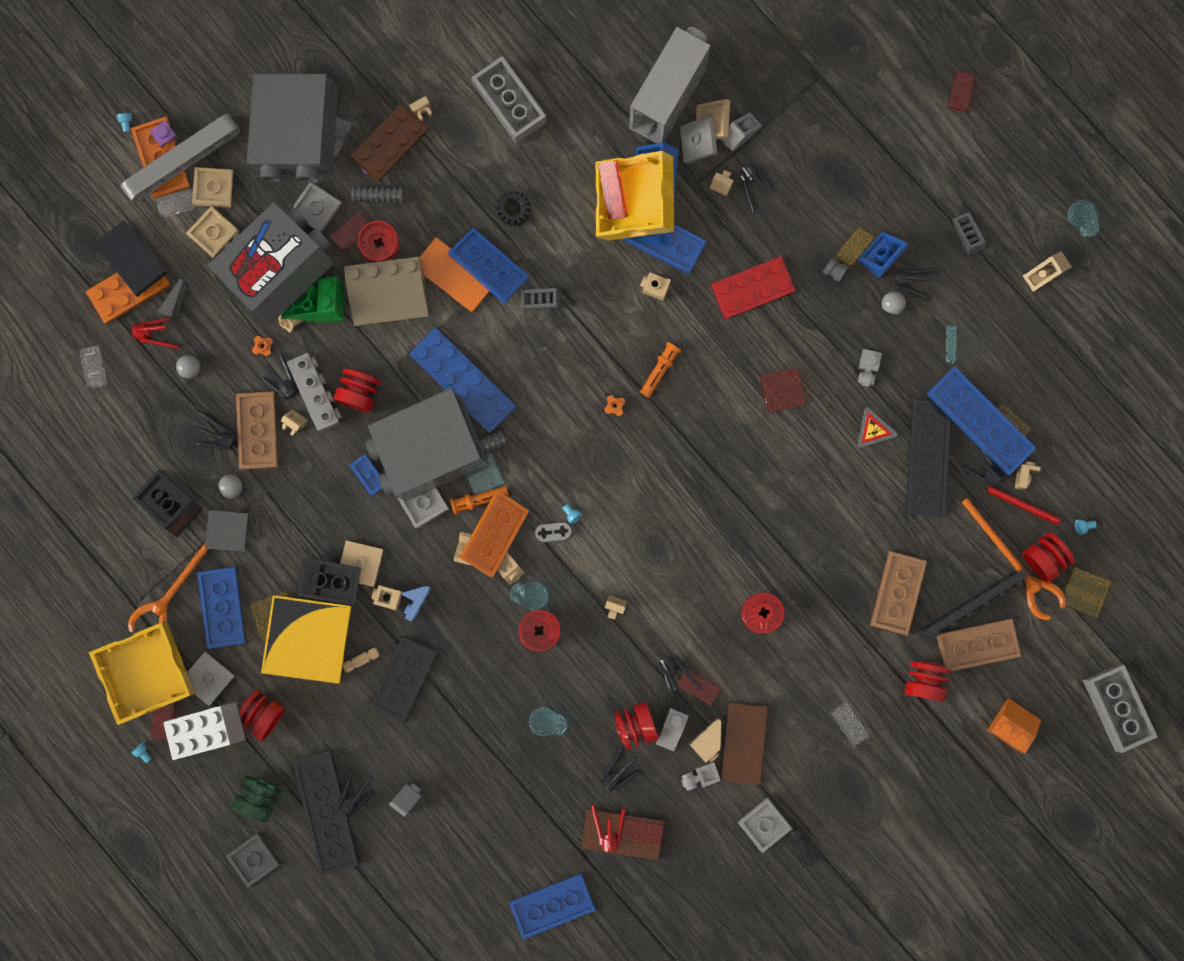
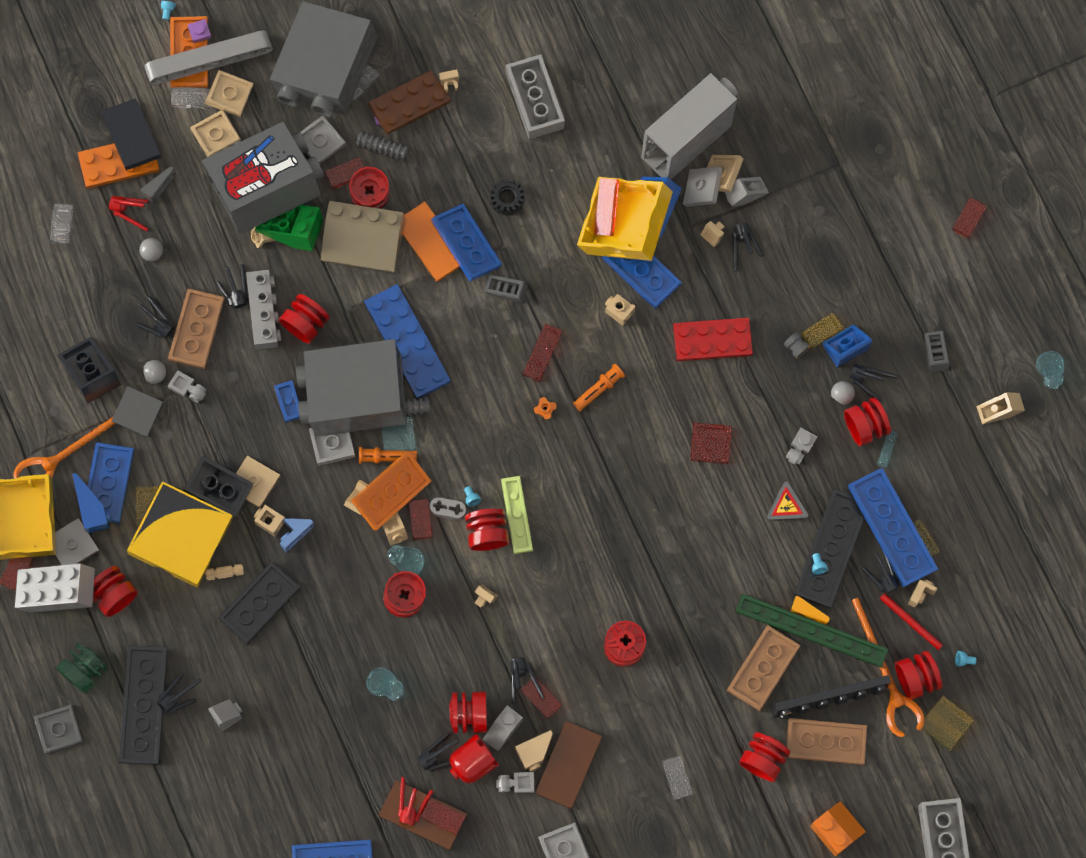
camera: 10 degrees right, 10 degrees down
orange plate [252,336,273,356] -> none
tan tile [281,409,308,435] -> none
none -> blue slope [72,473,112,533]
none -> light grey plate [168,370,206,403]
none -> clear red tile [409,499,433,540]
none -> red cylinder [449,734,499,784]
none -> red wheel [465,508,509,551]
none -> yellowish green tile [501,476,533,554]
none -> clear red tile [522,323,563,383]
none -> dark green tile [735,594,889,668]
none -> light orange slope [790,595,830,625]
none -> medium azure piece [812,553,828,575]
none -> red wheel [844,397,891,447]

